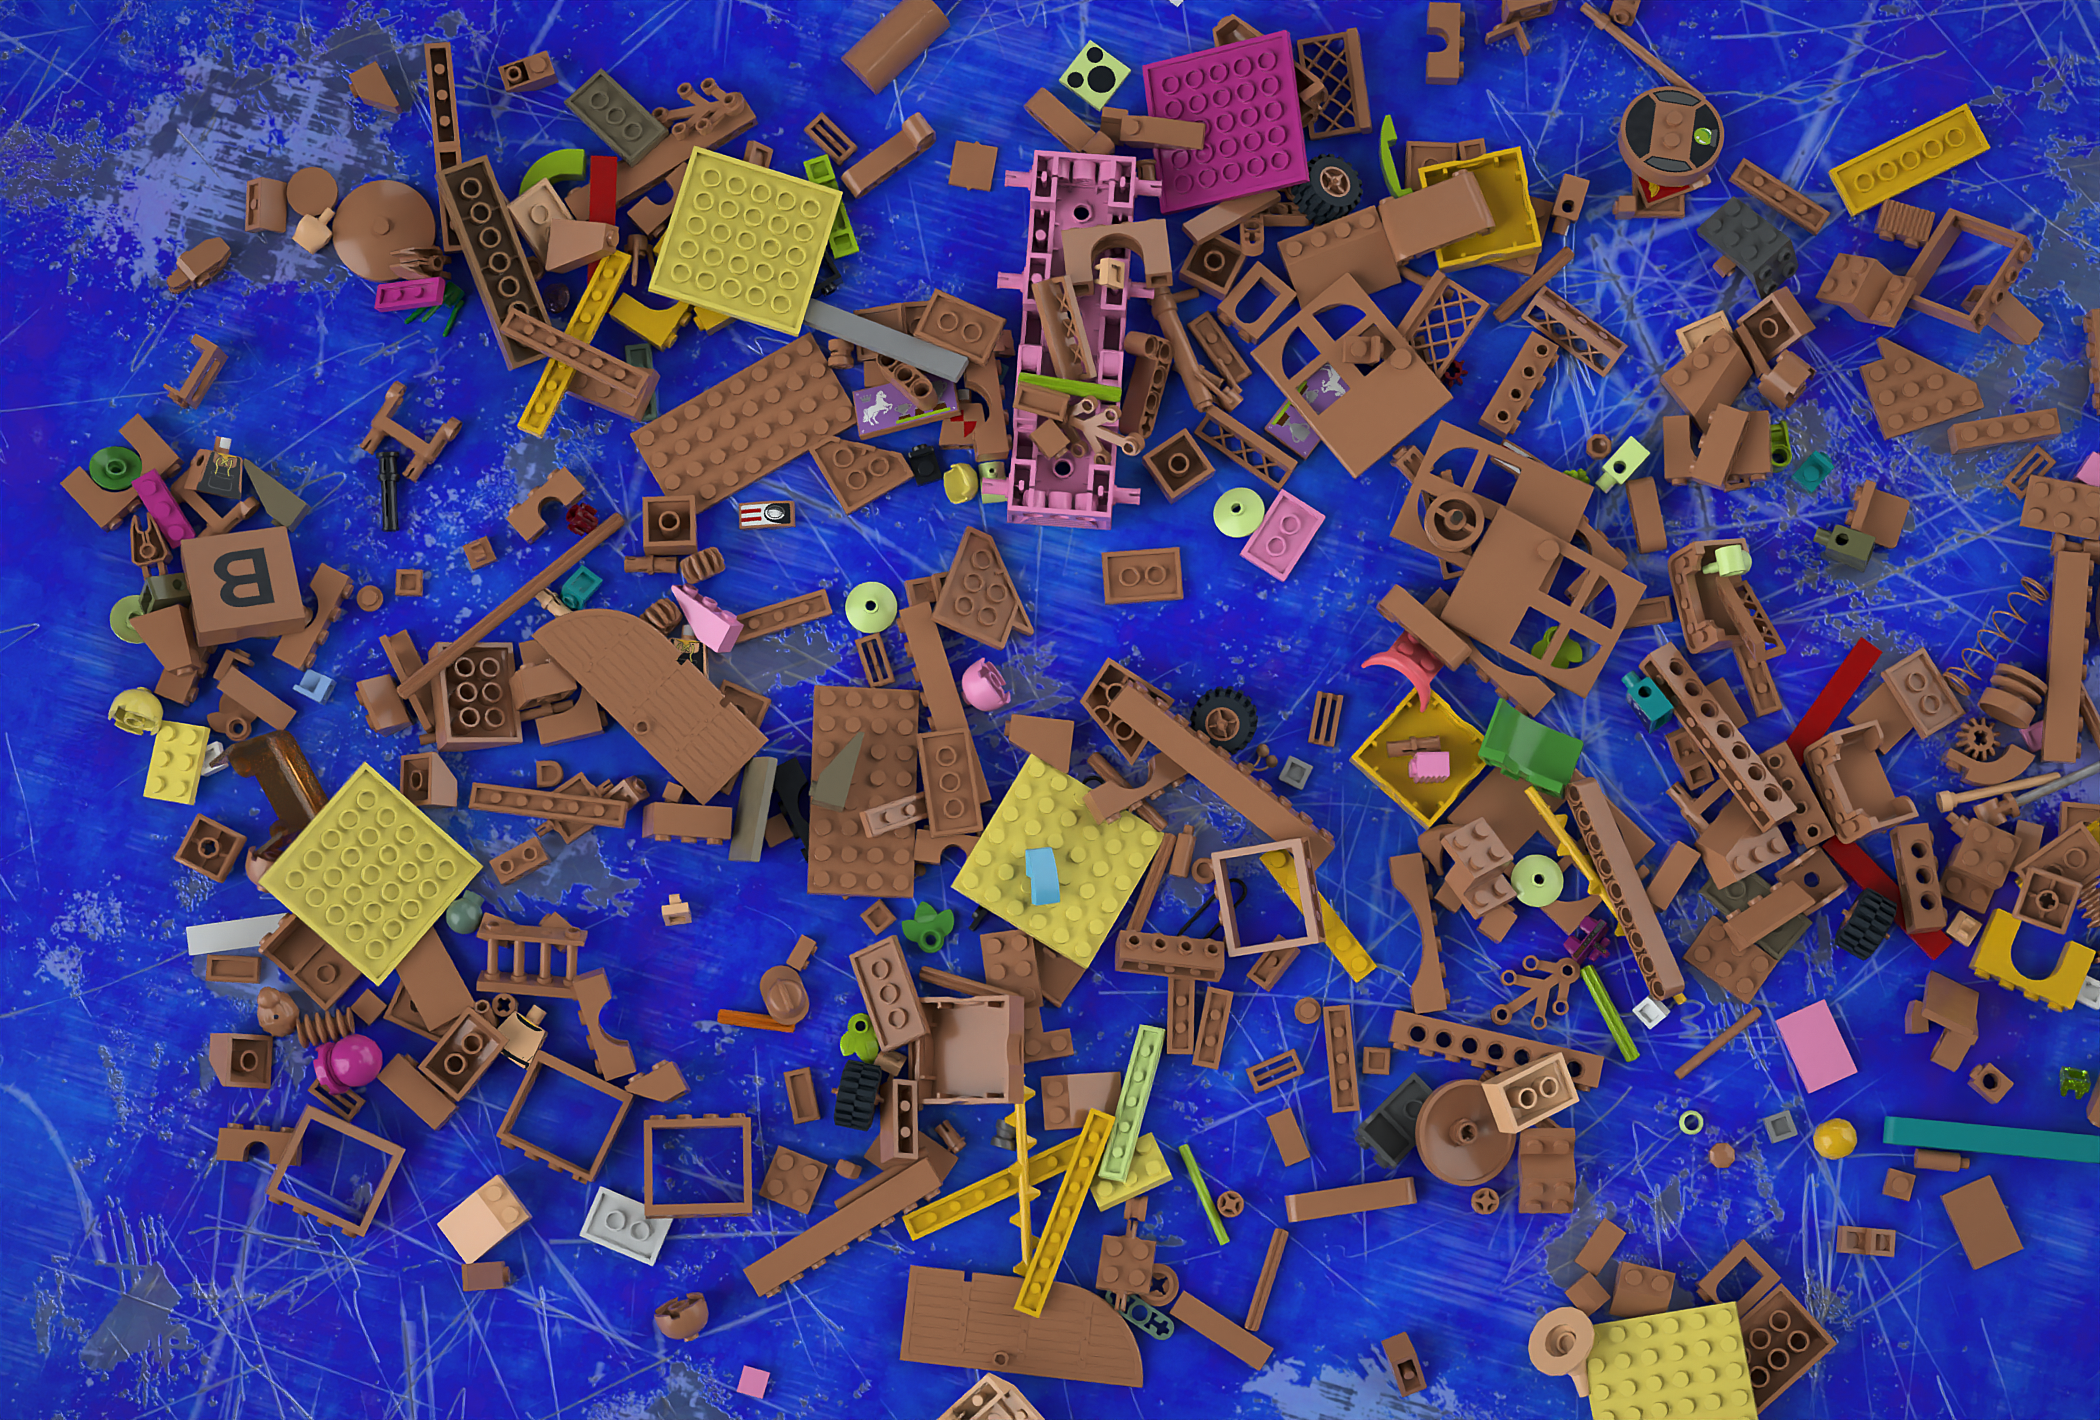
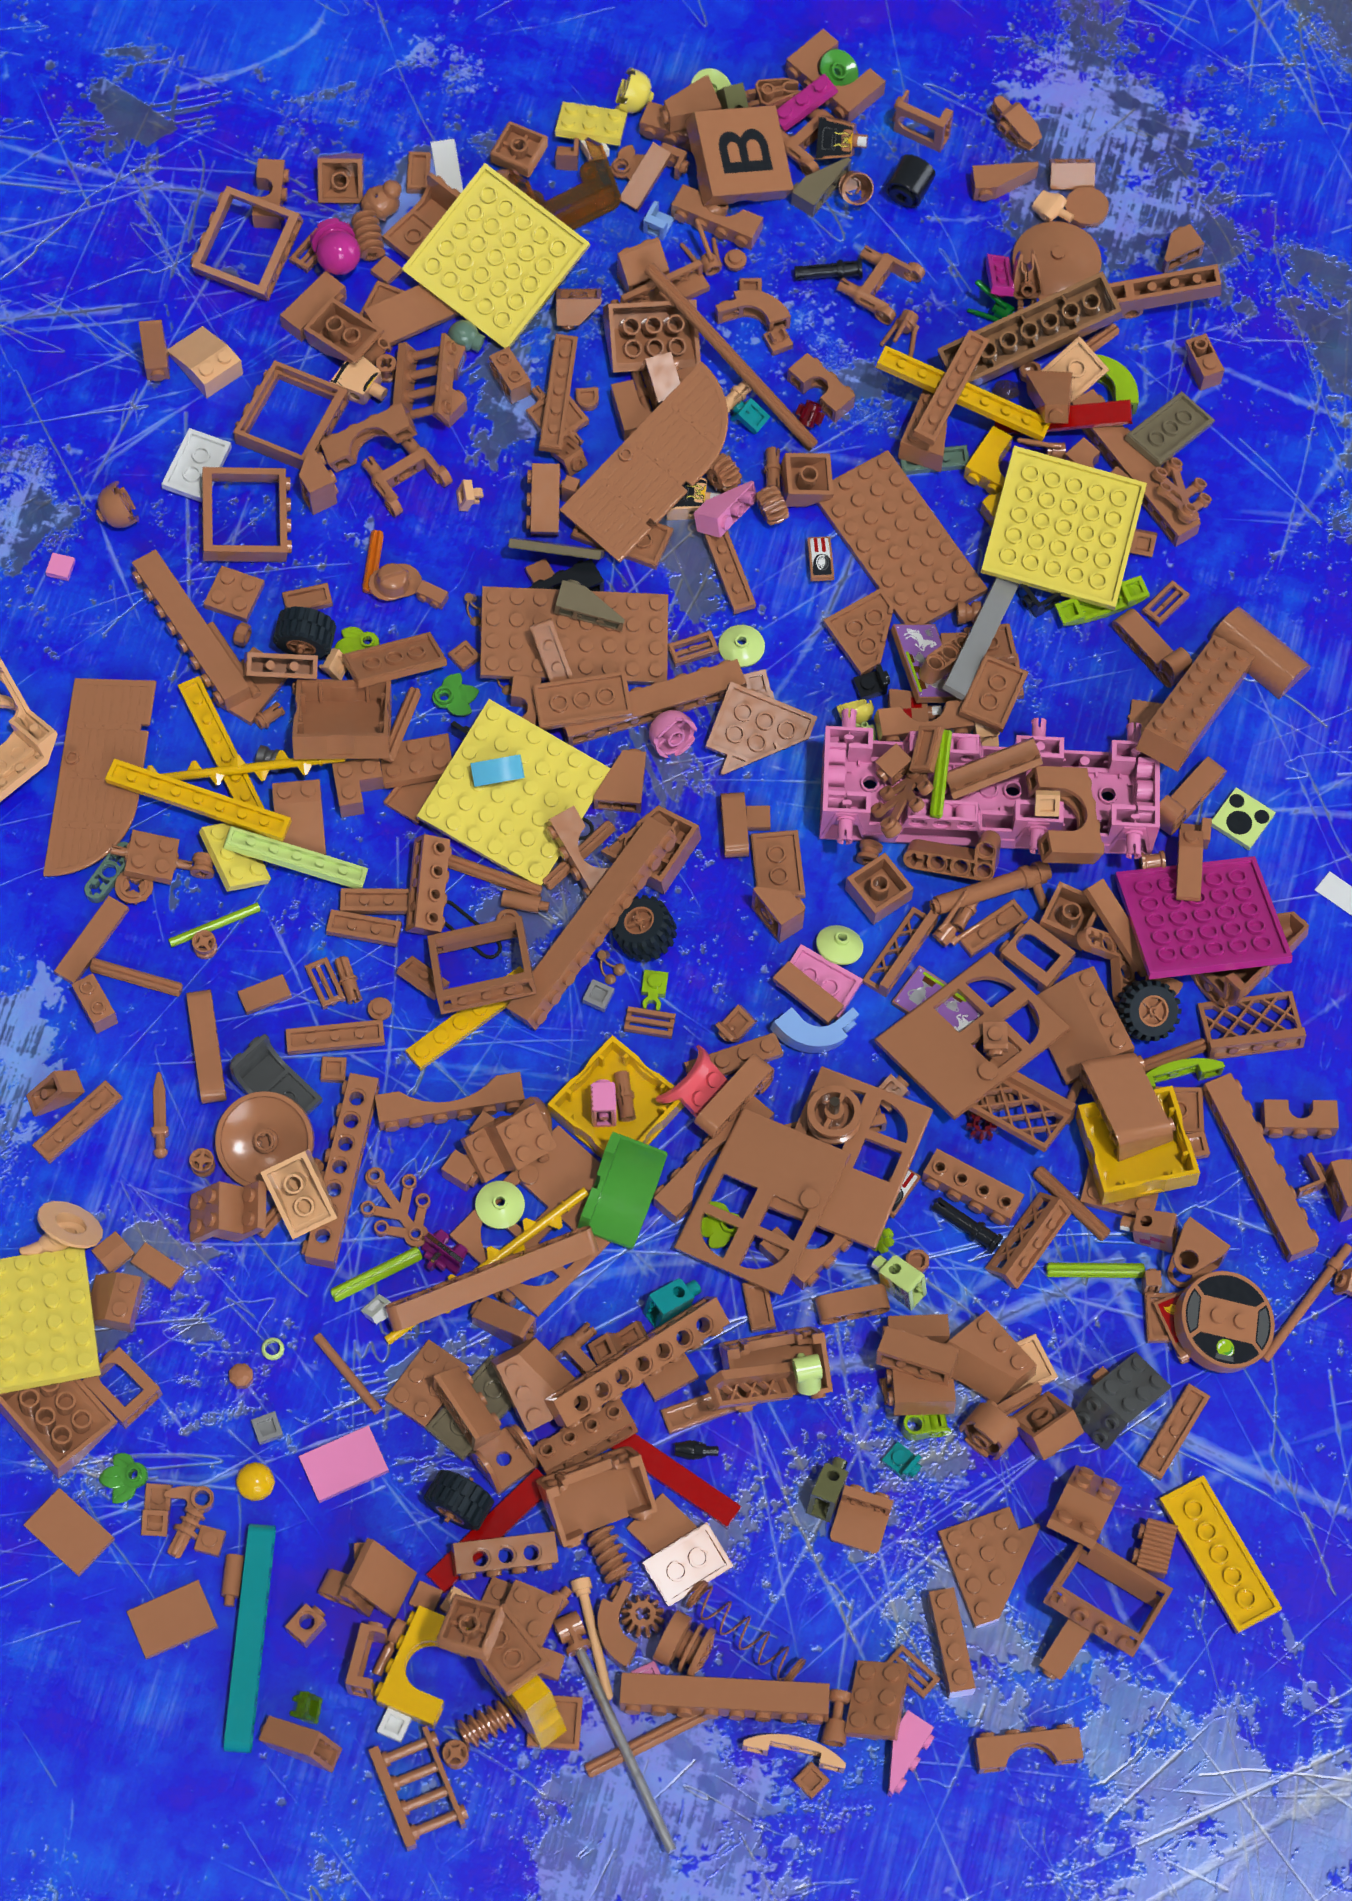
camera: 85 degrees right, 15 degrees down
none -> nougat tile [23,1488,115,1577]
none -> nougat tile [32,1080,123,1164]
none -> nougat brick [71,973,118,1034]
none -> bright green plate [99,1453,148,1504]
none -> nougat sword [151,1072,169,1159]
none -> nougat piece [164,1486,214,1559]
none -> nougat axle [335,956,363,1004]
none -> nougat panel [345,1621,388,1700]
none -> nougat connector [361,437,453,517]
none -> nougat piece [372,1618,408,1676]
none -> nougat tile [409,1581,443,1612]
none -> medium nougat piece [464,593,481,626]
none -> nougat panel [555,138,579,171]
none -> nougat piece [587,1525,633,1584]
none -> lime plate [641,970,669,1011]
none -> black piece [673,1440,719,1460]
none -> nougat plant [680,218,723,276]
none -> nougat plate [684,1033,784,1076]
none -> nougat arch [715,290,791,332]
none -> nougat bracket [715,1004,758,1042]
none -> nougat beam [720,792,749,858]
none -> nougat tile [746,806,771,831]
none -> nougat slope [751,886,805,944]
none -> light blue arch [770,1007,859,1053]
none -> nougat tile [773,961,844,1025]
none -> nougat helmet [838,171,874,205]
none -> nougat wheel [856,839,883,866]
none -> nougat plant [880,310,920,358]
none -> black piece [885,155,936,208]
none -> black pin [931,1197,1003,1254]
none -> nougat slope [970,162,1039,201]
none -> lime axle [1046,1262,1145,1278]
none -> nougat brick [1136,635,1255,772]
none -> nougat axle [1143,1038,1208,1073]
none -> nougat hose [1167,1217,1231,1289]
none -> nougat brick [1203,1073,1319,1263]

